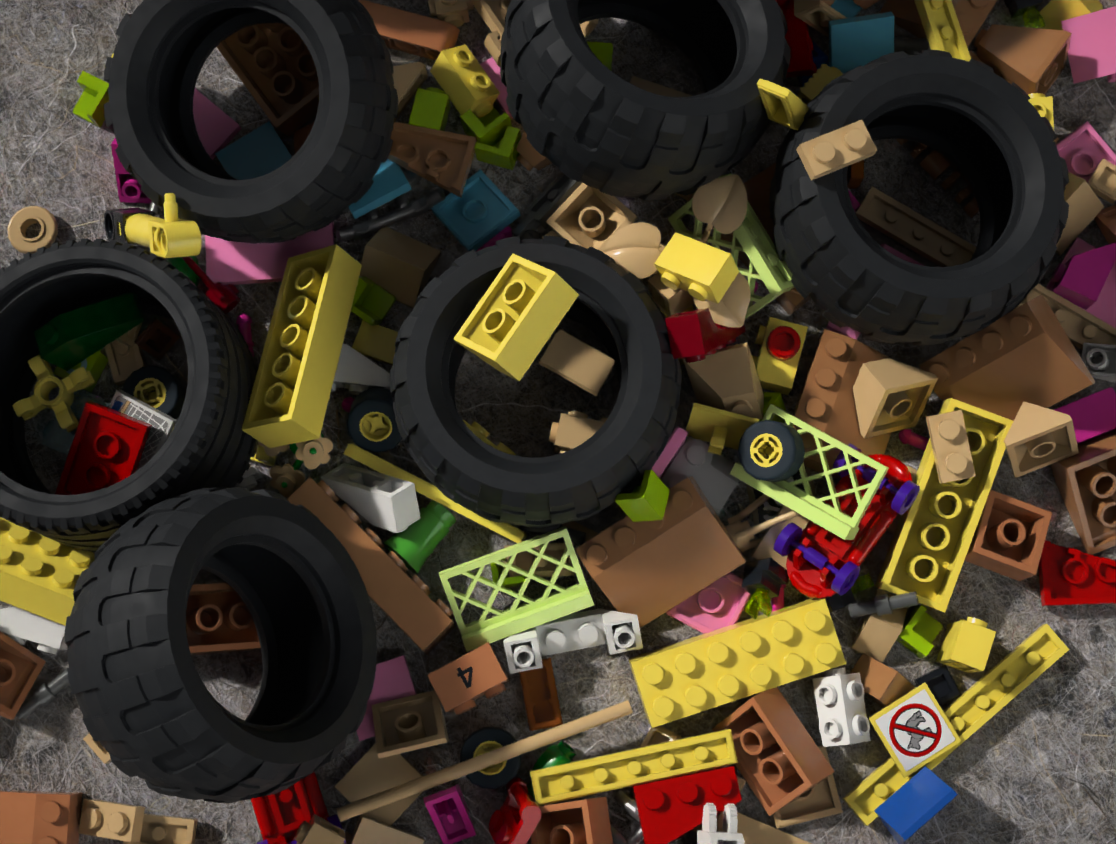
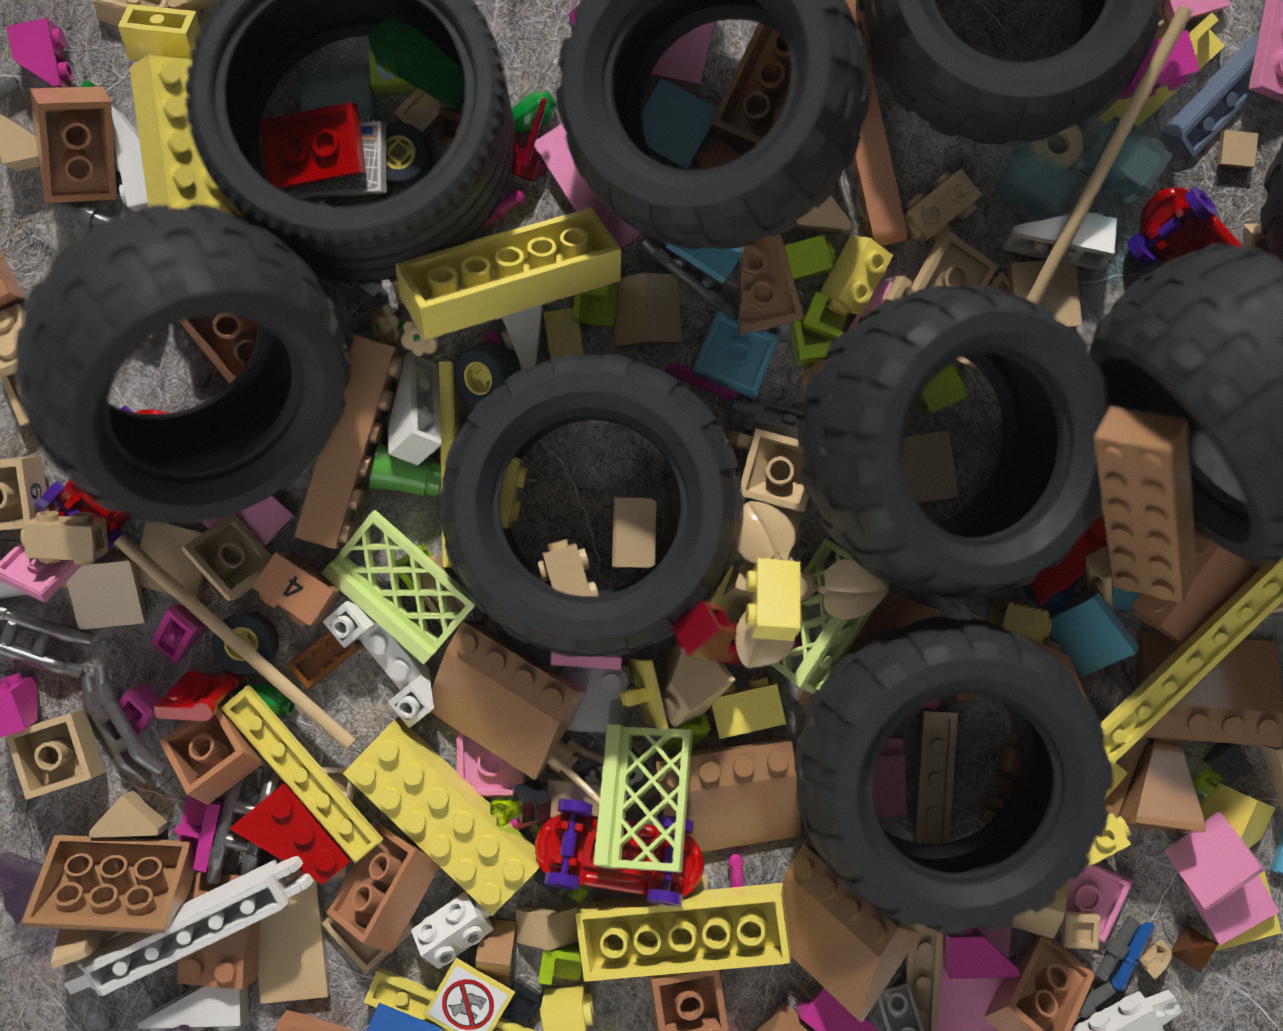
camera: 55 degrees right, 10 degrees up
light yellow pin [12,355,95,433] -> none
light yellow piece [104,193,201,259] -> none
light yellow slope [453,254,579,382] -> none
lime panel [615,470,670,522] -> none
black wheel [738,420,805,482] -> none
light yellow slope [757,78,809,130] -> none
red tile [766,326,801,361] -> none
tan plate [796,119,878,181] -> none
dark grey bar [848,591,919,618] -> none
tan slope [853,358,938,439] -> none
tan plate [926,410,976,483] -> none
tan slope [1004,401,1079,478] -> none

